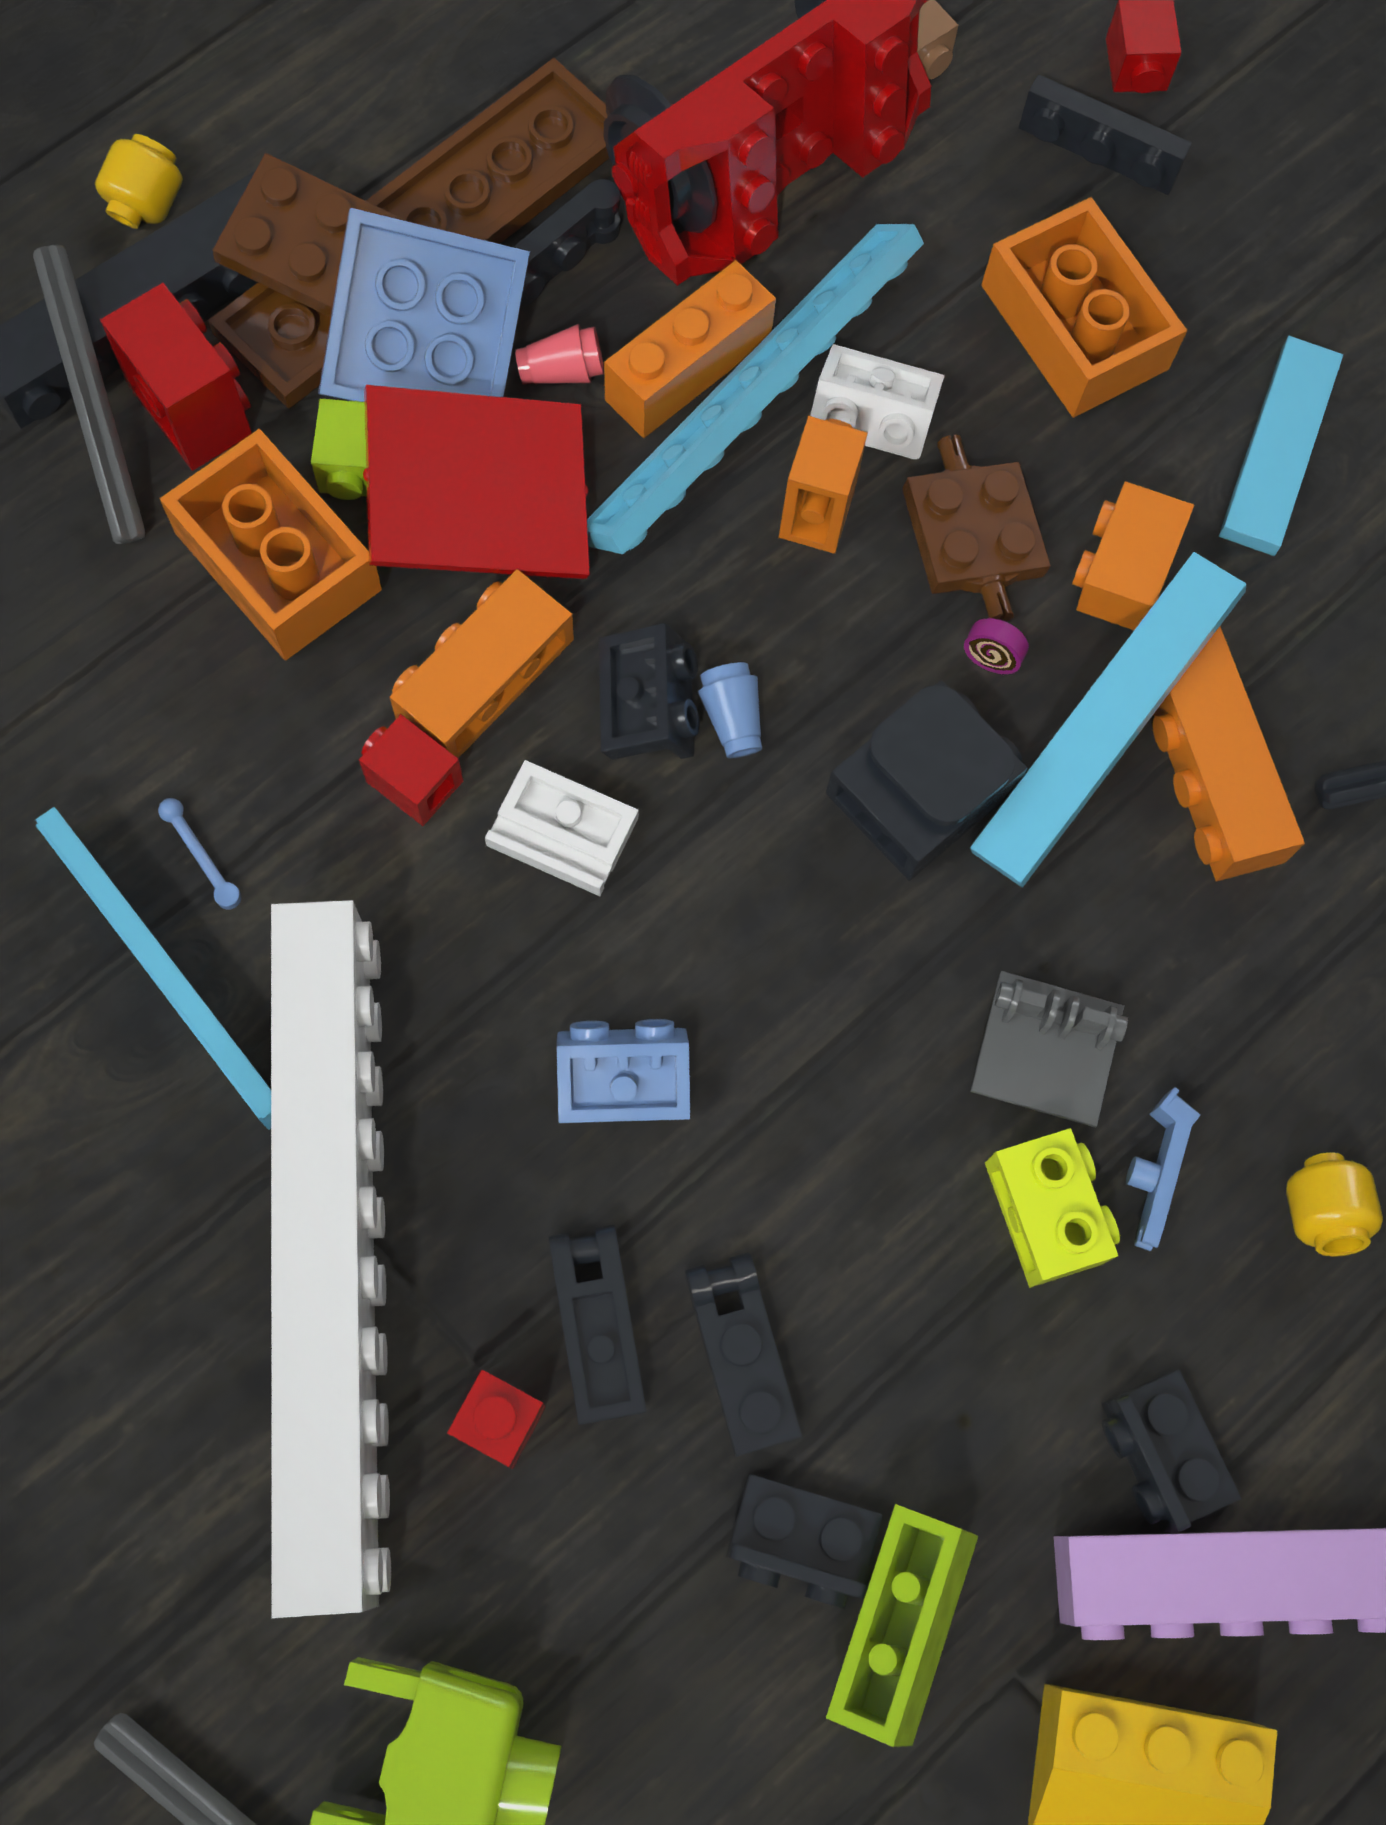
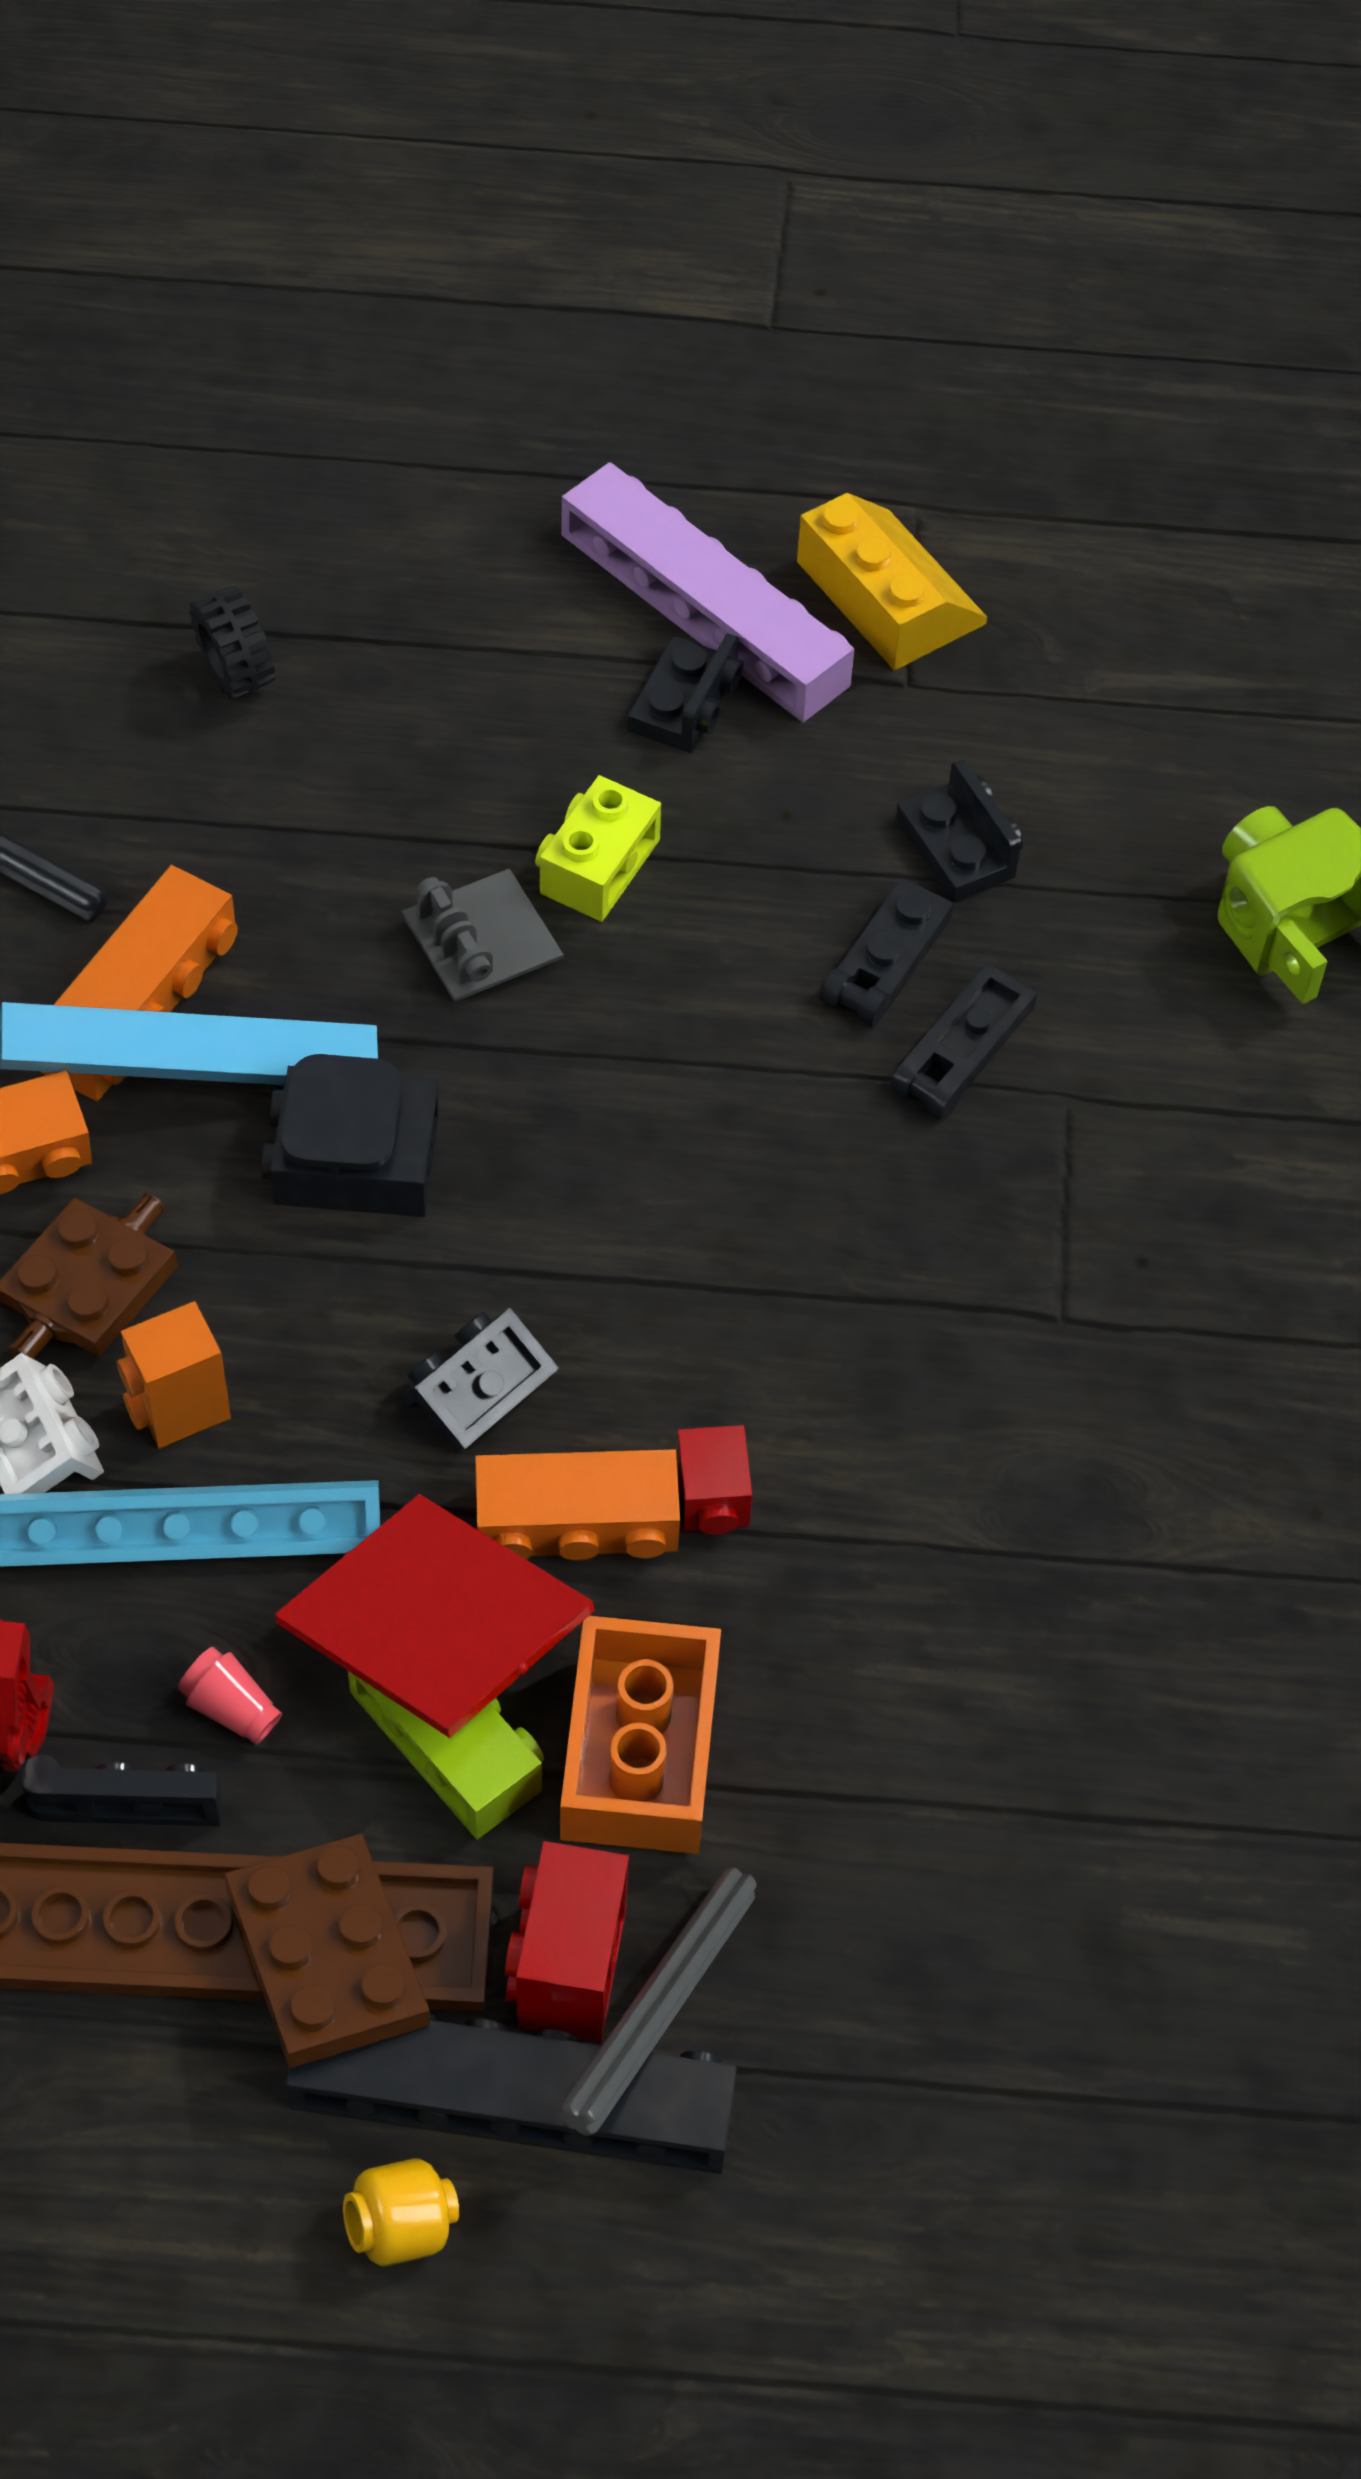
camera: 130 degrees left, 15 degrees down
medium azure tile [36,807,271,1130] -> none
medium blue hinge [158,798,241,910] -> none
white brick [271,900,391,1618] -> none
medium blue plate [318,208,530,402] -> none
red brick [447,1370,546,1469] -> none
white plate [485,760,639,896] -> none
medium blue bracket [557,1019,690,1123] -> none
orange brick [604,260,776,439] -> none
medium blue cone [698,662,763,758] -> none
lime brick [826,1504,978,1747] -> none
magenta tile [964,618,1029,674] -> none
medium blue piece [1126,1087,1201,1251] -> none
yellow head [1286,1153,1383,1256] -> none

